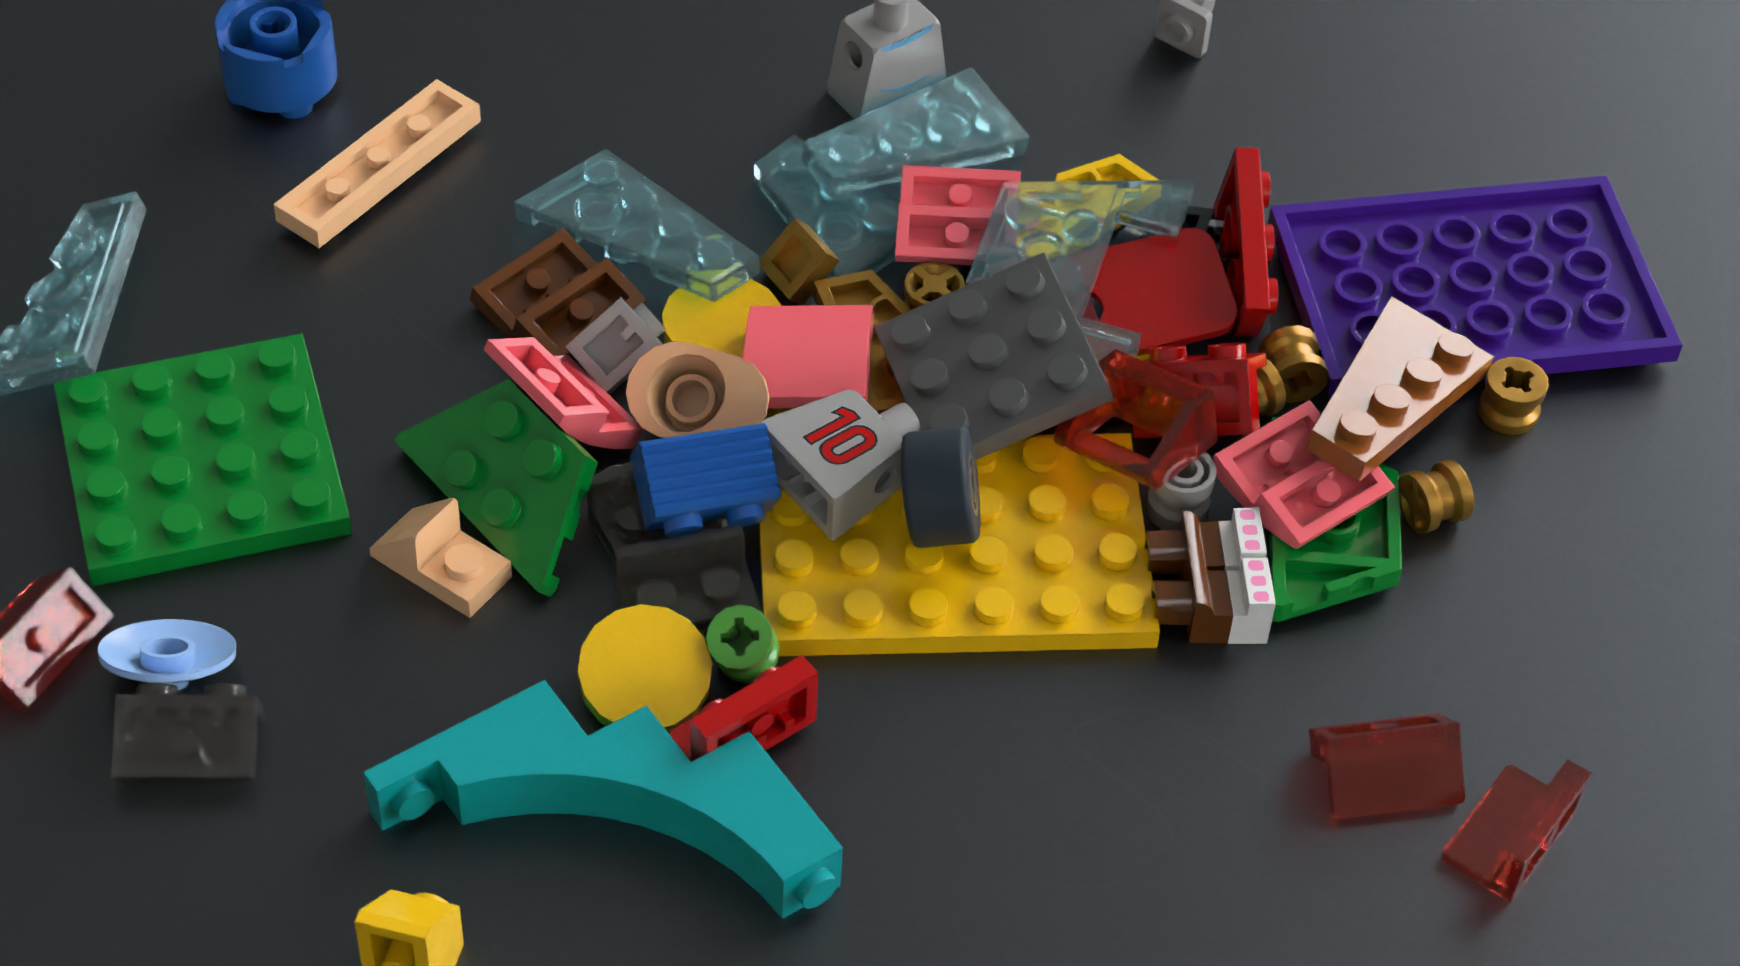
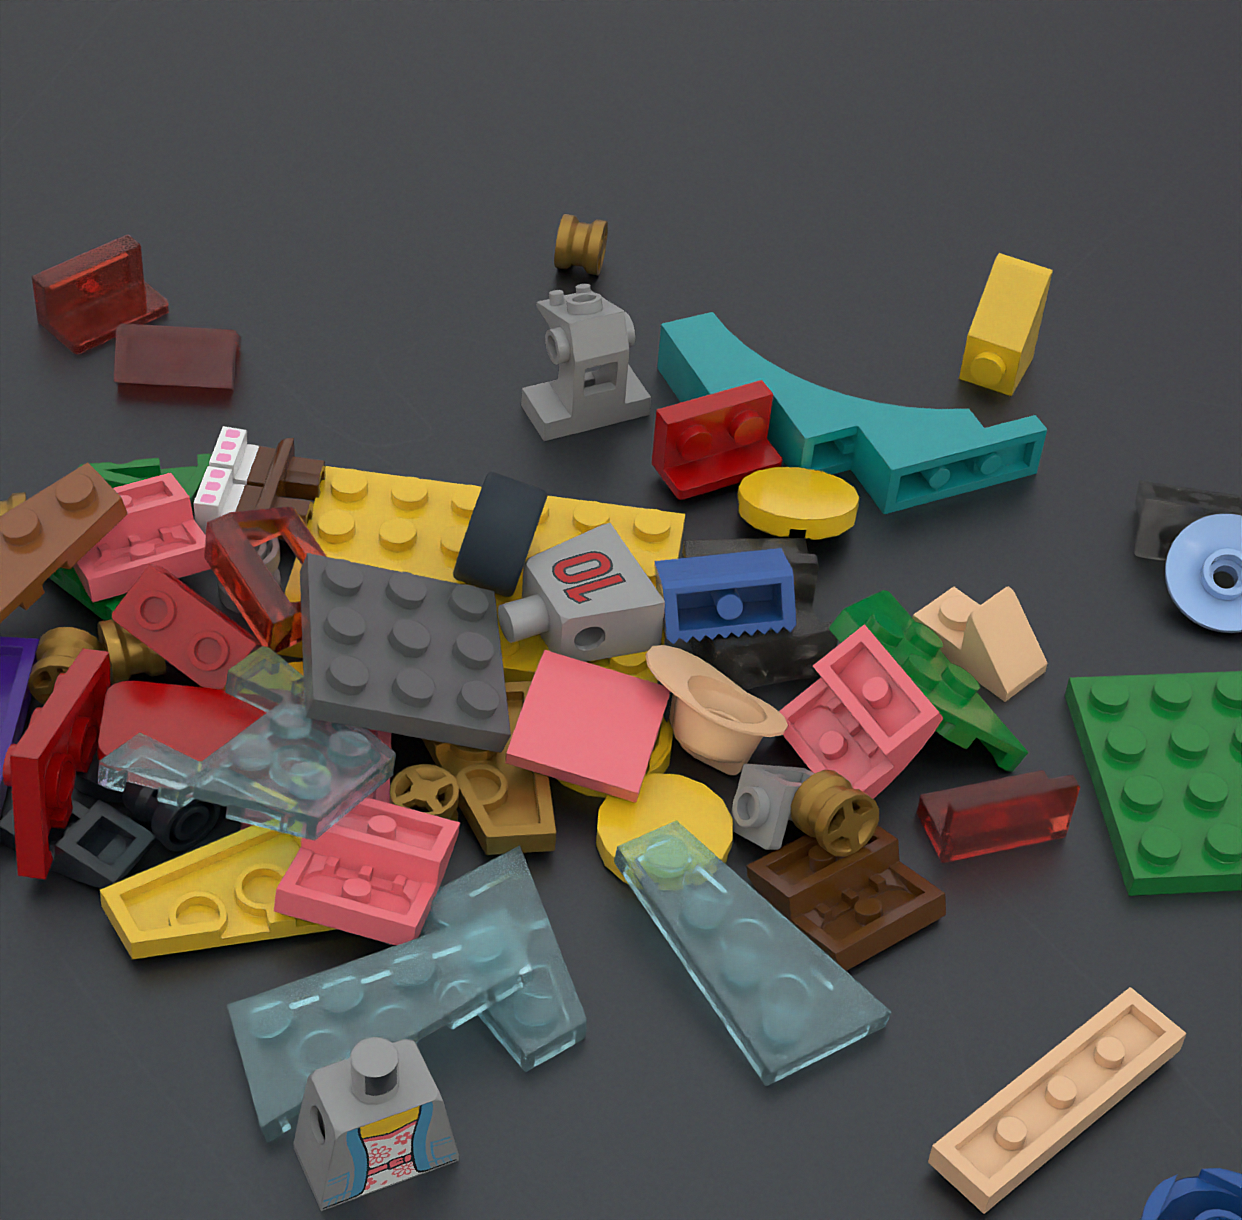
camera: 170 degrees left, 5 degrees down
bright green wheel [706,605,780,683] -> none
pearl gold plate [757,218,840,306] -> none
none -> light grey tile [521,284,651,441]
none -> pearl gold wheel [791,770,879,857]
none -> clear red panel [916,770,1080,863]

